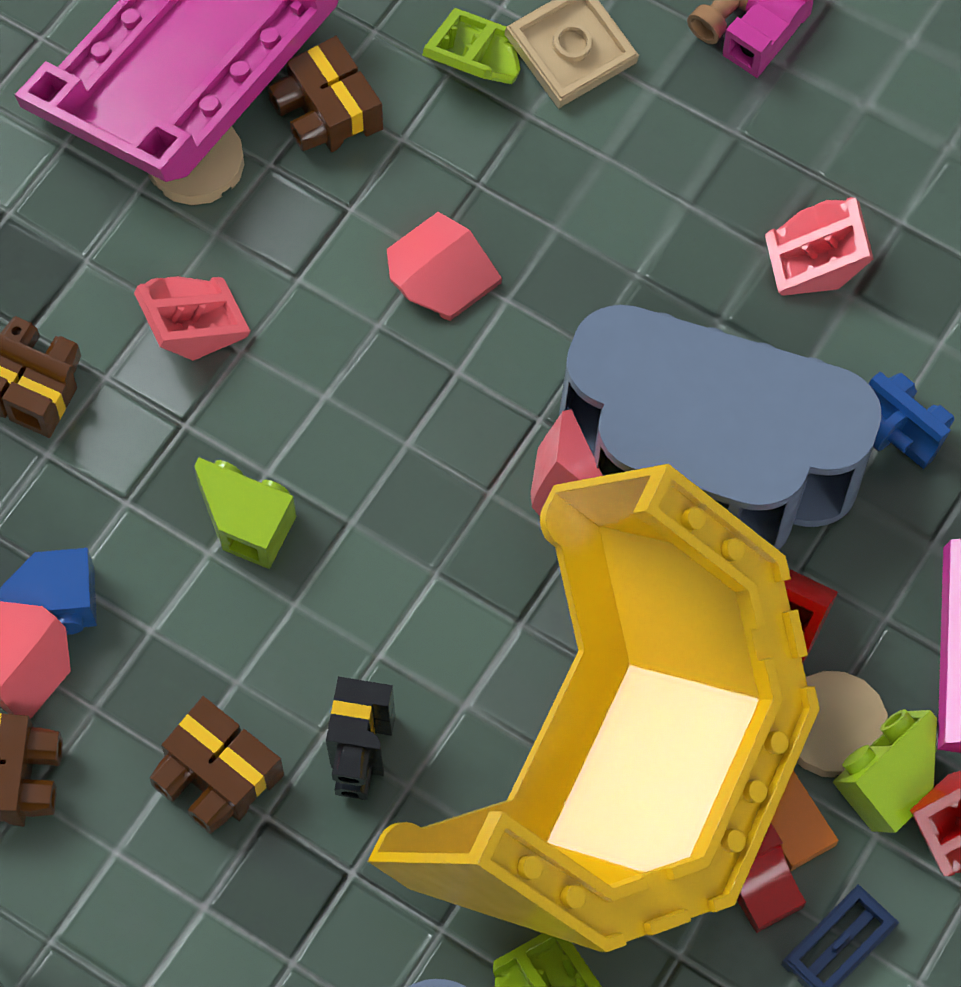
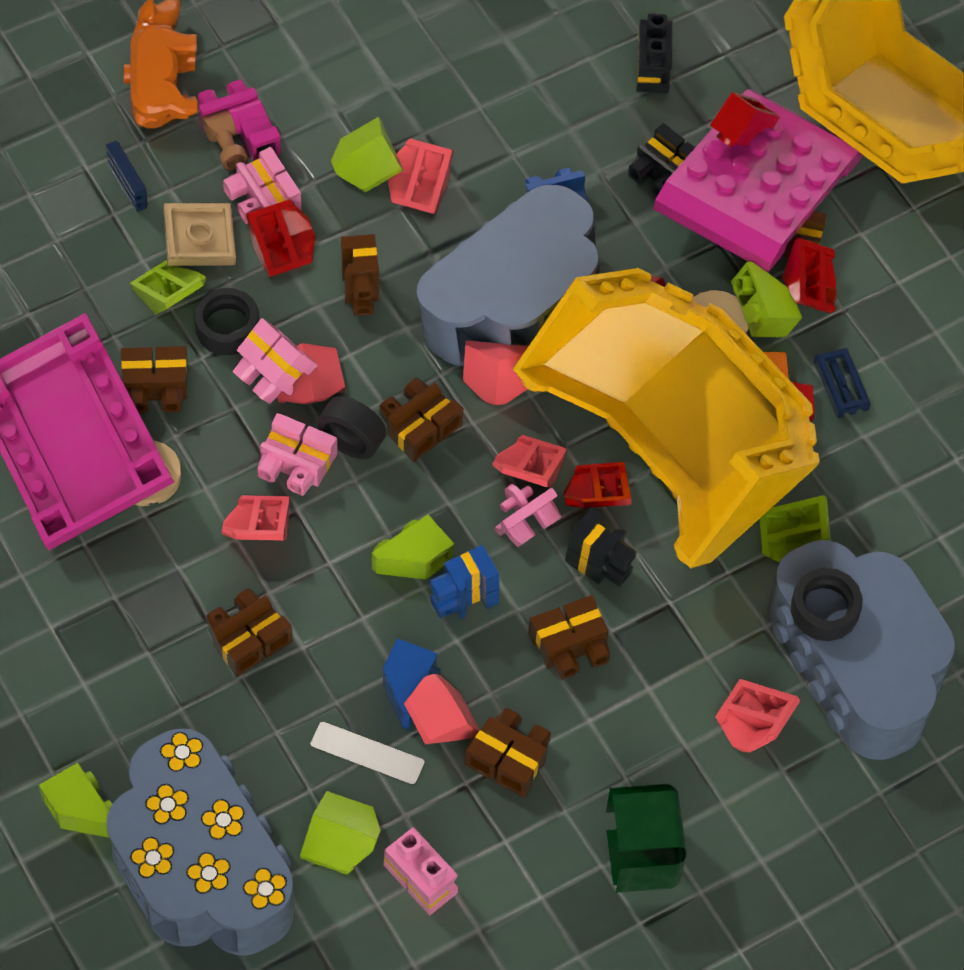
camera: 65 degrees left, 5 degrees down
none -> black tyre [194,288,259,355]
none -> bright pink hips [223,147,302,224]
none -> bright pink hips [232,318,318,404]
none -> red slope [246,199,316,278]
none -> bright pink hips [258,413,338,496]
none -> black tyre [317,396,387,459]
none -> lime slope [331,117,404,193]
none -> reddish brown hips [341,234,379,316]
none -> reddish brown hips [379,377,464,463]
none -> blue hips [430,545,499,620]
none -> coral slope [492,435,567,488]
none -> bright pink hips [494,484,561,547]
none -> red slope [564,462,631,508]

